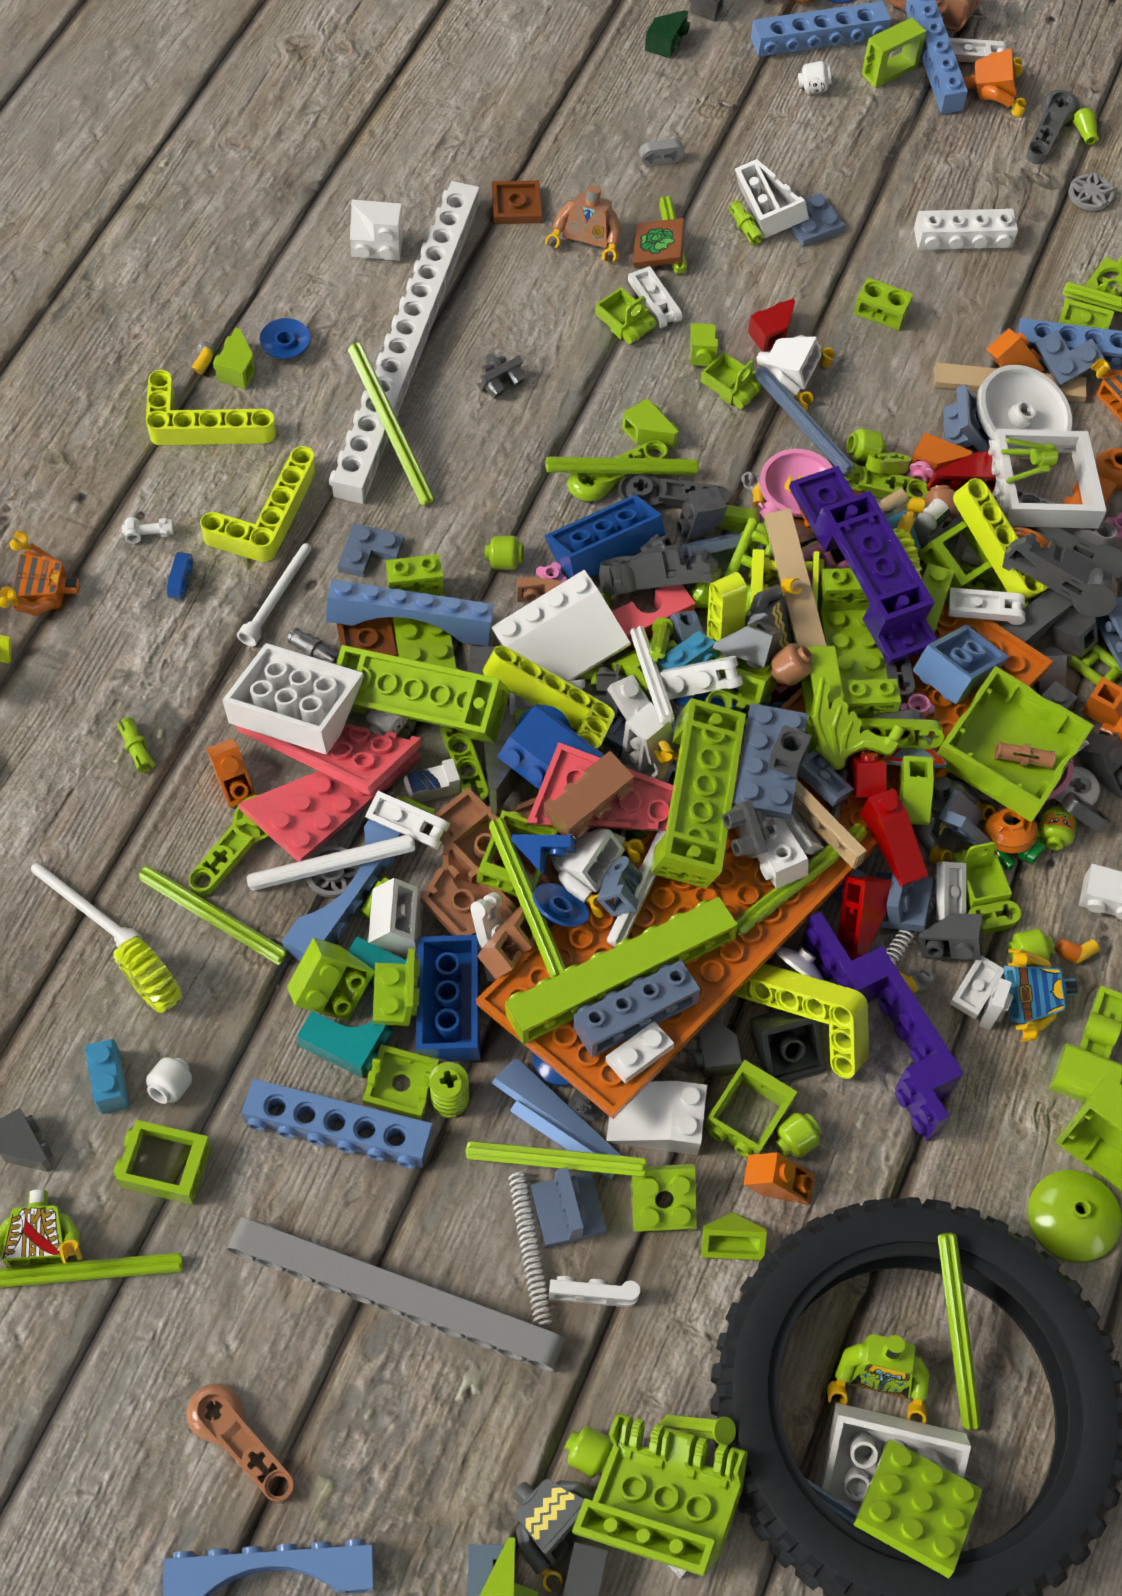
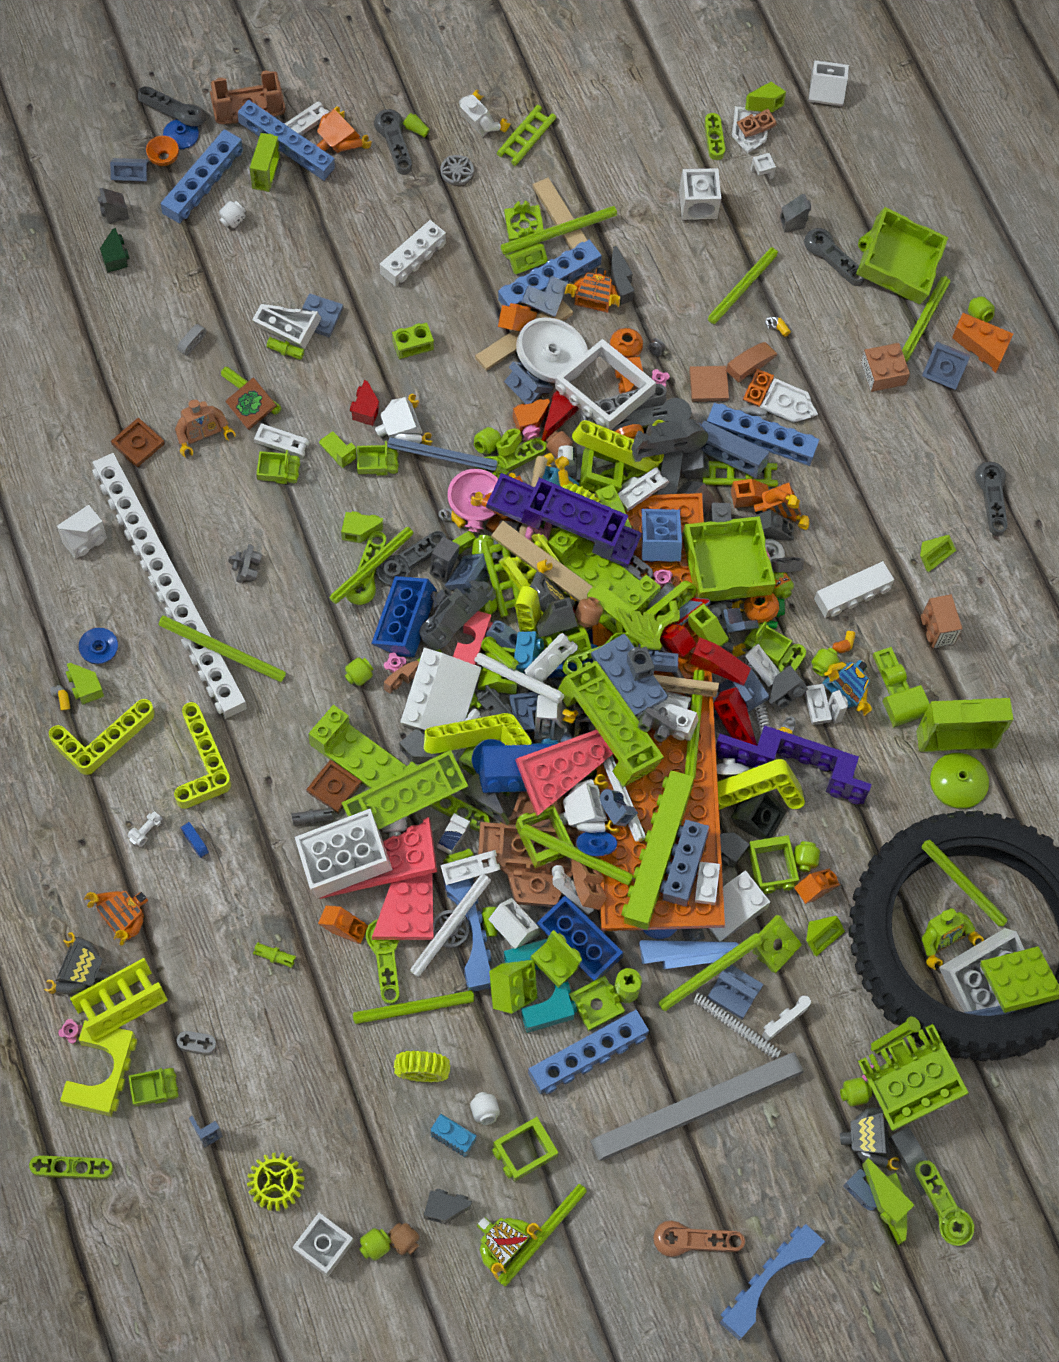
camera: 45 degrees left, 5 degrees up
white piece [31,863,142,947] -> none
white piece [237,543,311,647] -> none
medium blue arch [326,579,494,646] -> none
sand blue plate [338,523,405,577] -> none
blue slope [512,834,576,875] -> none
nougat wedge [544,751,634,839] -> none
white plate [607,674,650,721] -> none
nougat pin [994,741,1056,769] -> none
lime plant [1001,438,1058,483] -> none

